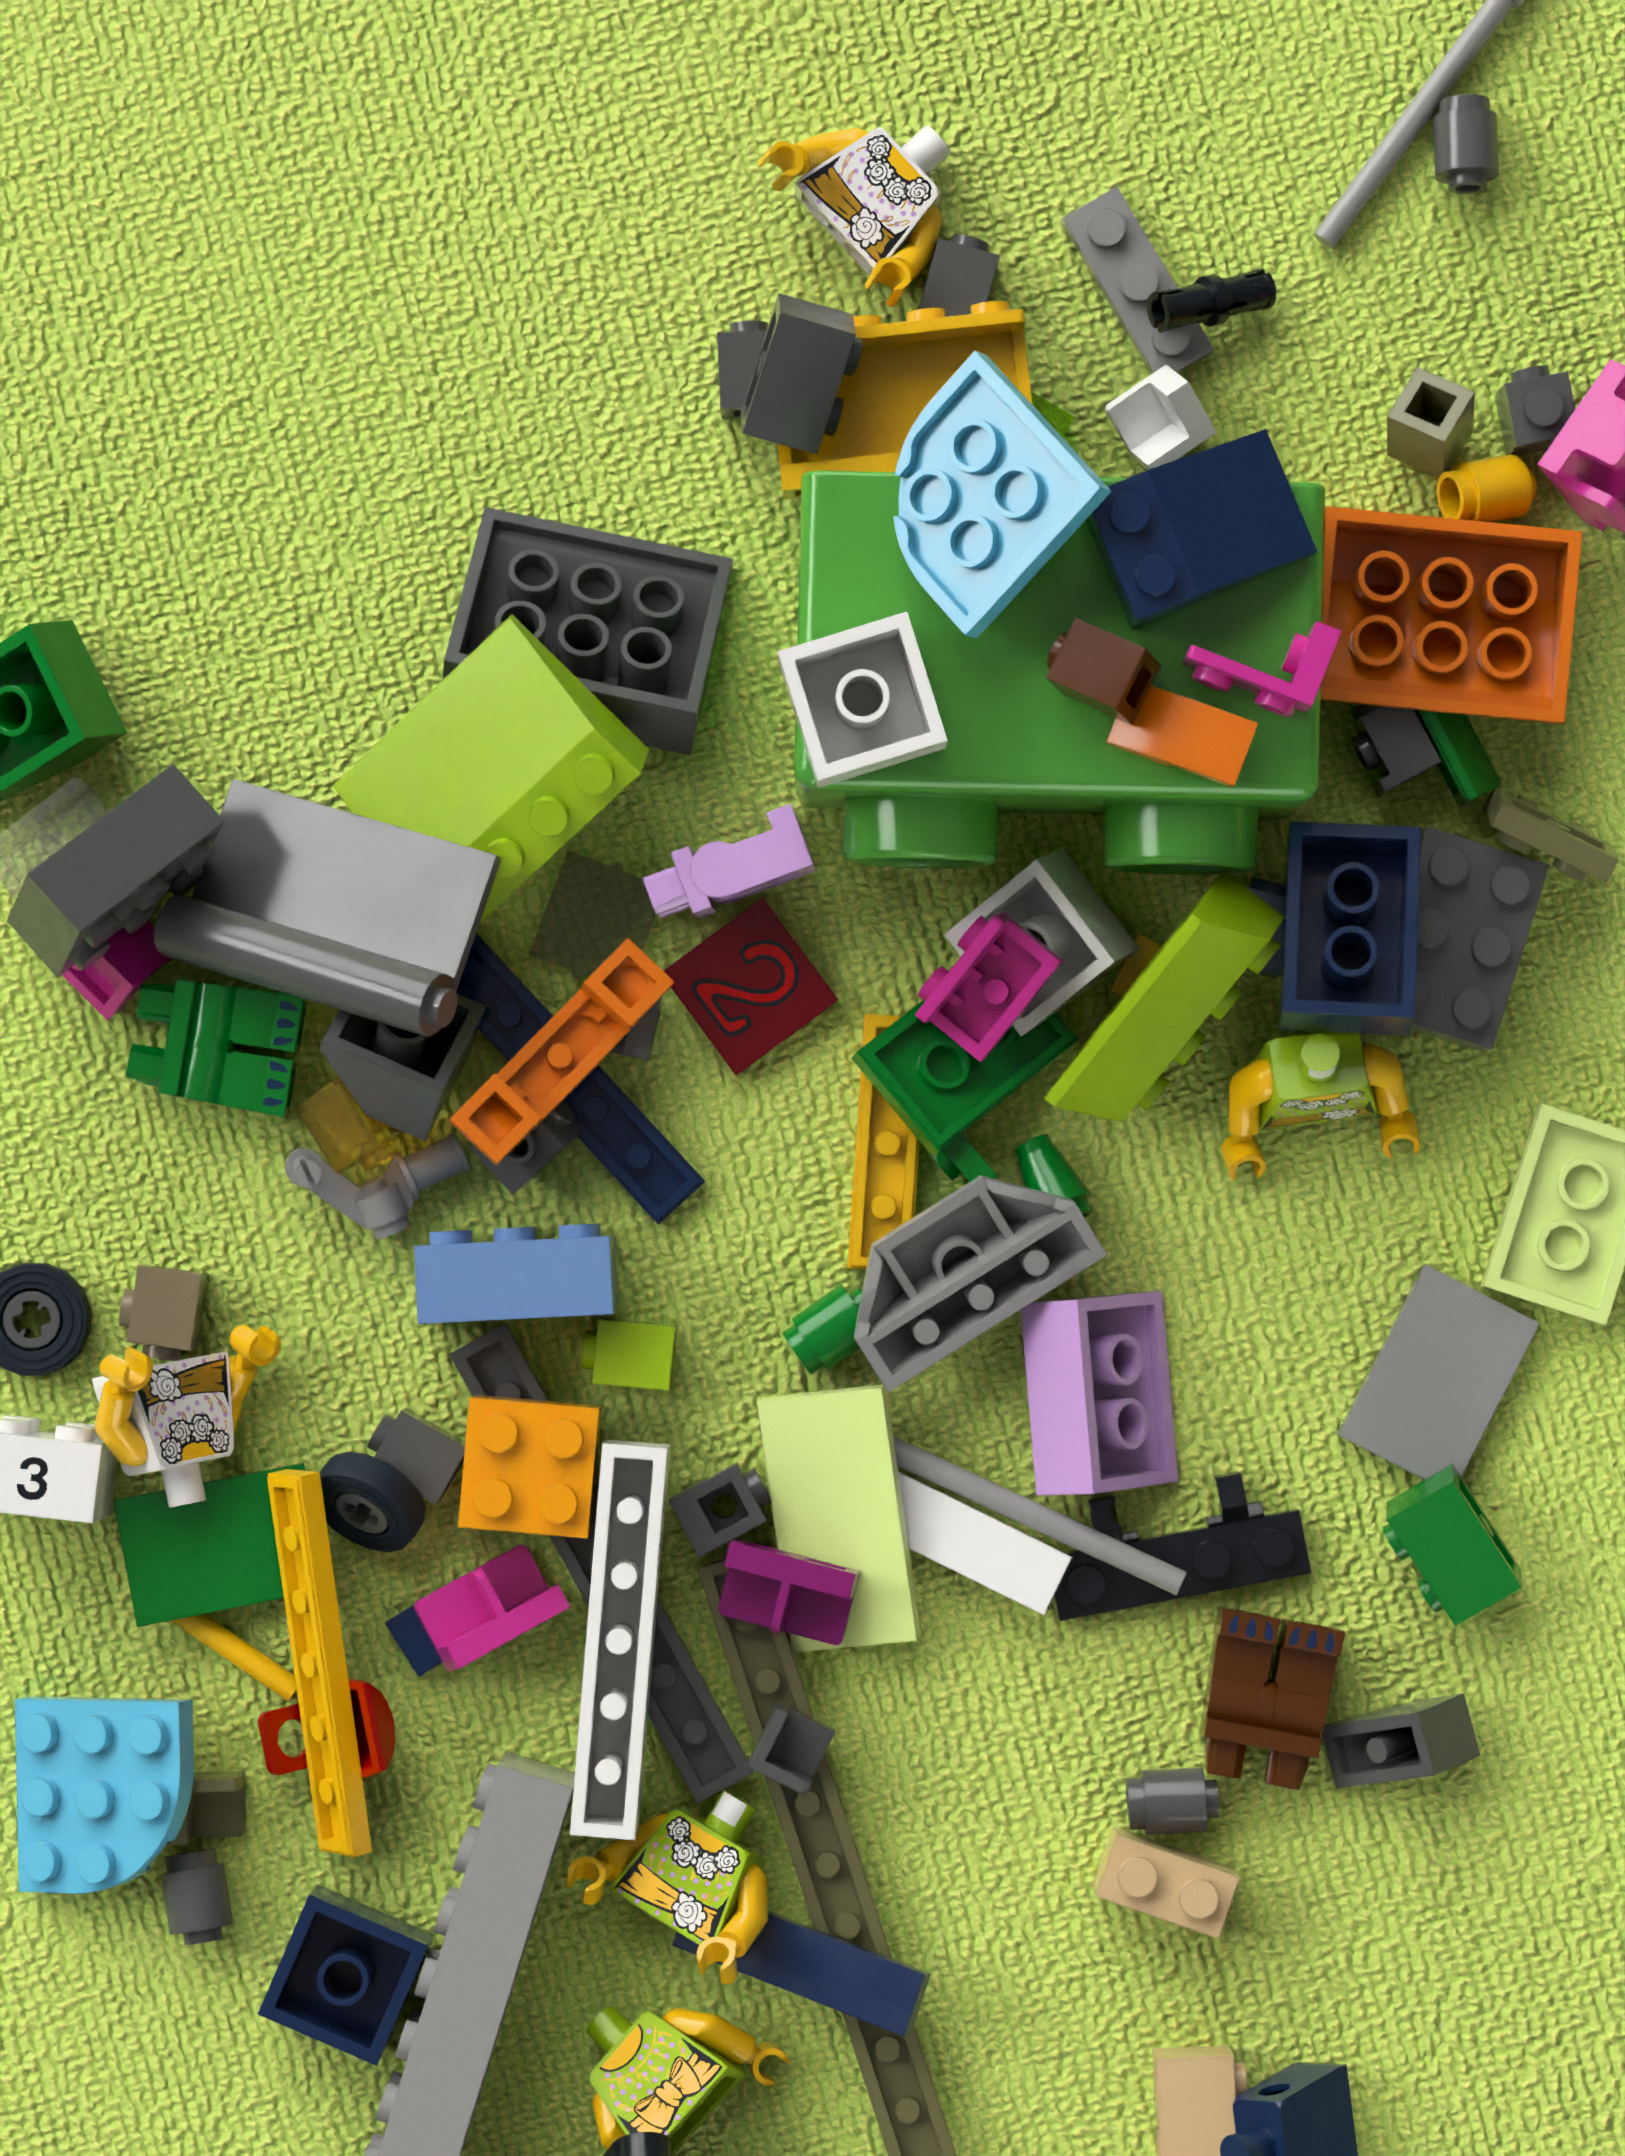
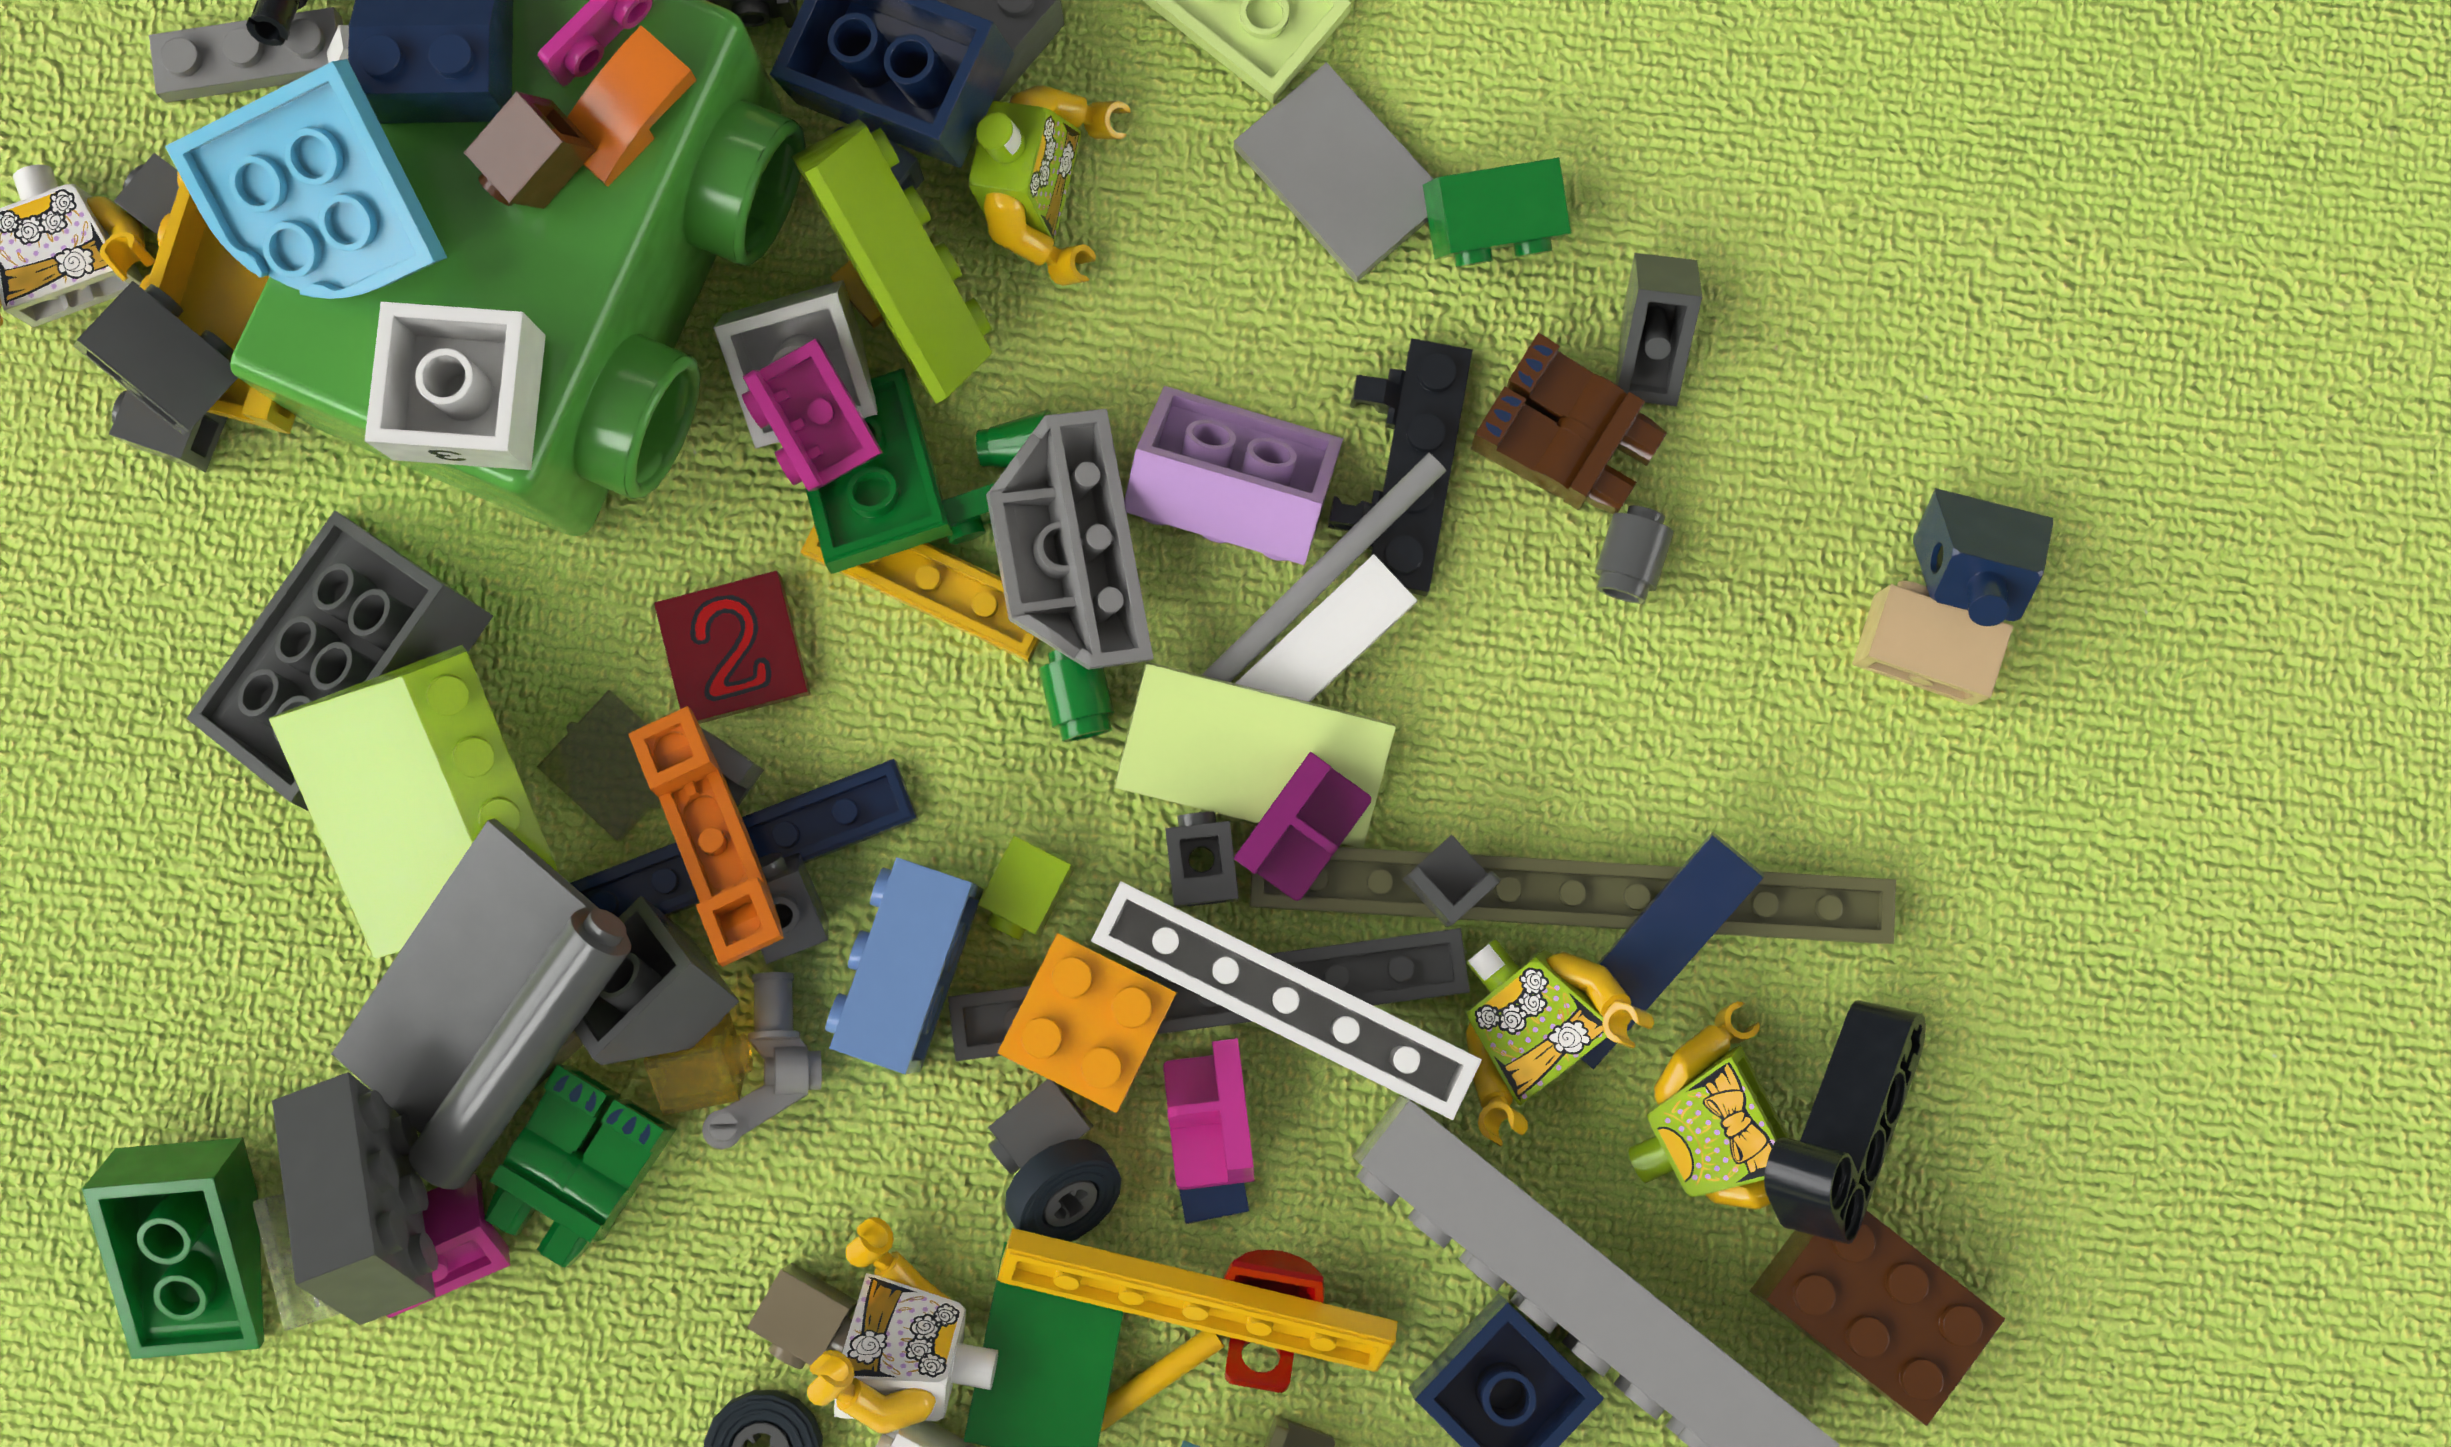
camera: 75 degrees left, 5 degrees down
lavender hips [643,803,817,919] -> none
tan brick [1092,1826,1240,1939] -> none

